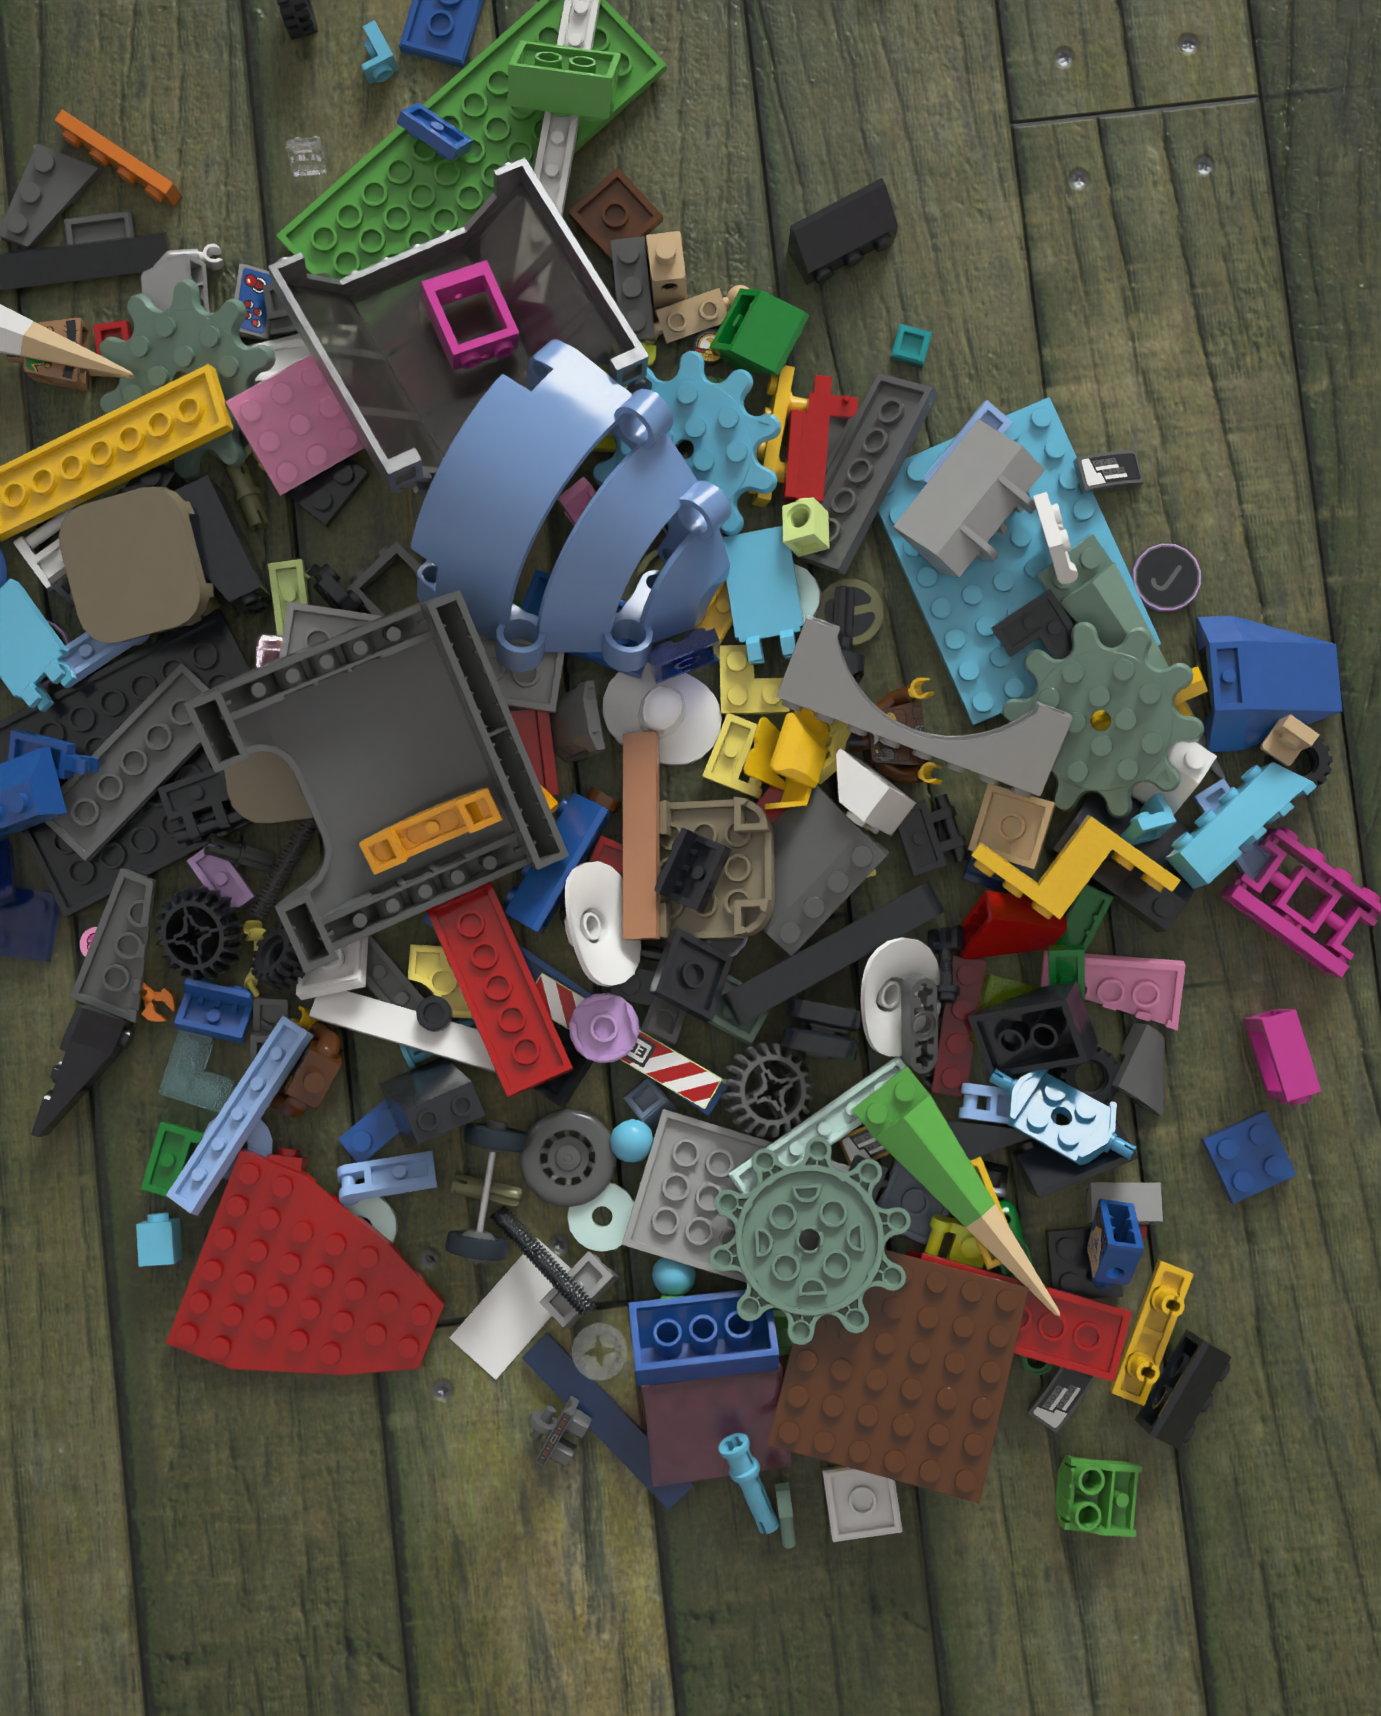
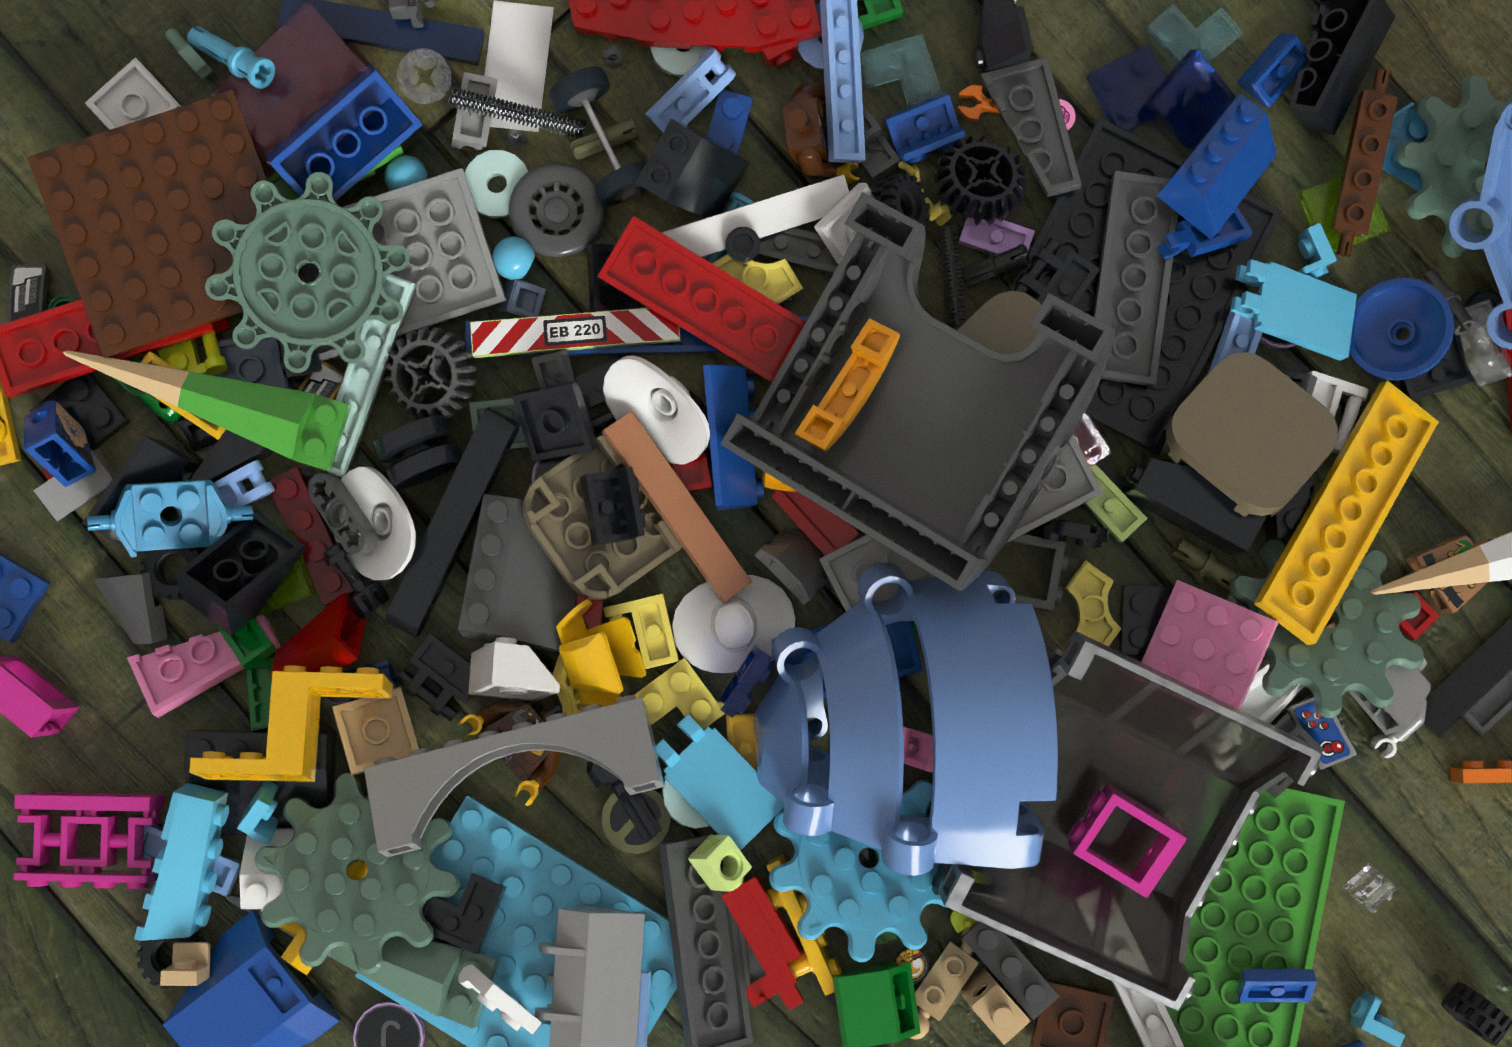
camera: 140 degrees right, 0 degrees up
lavender tile [569,993,639,1063] -> none
reddish brown tile [586,786,621,814] -> none
none -> light yellow tile [1064,560,1121,657]

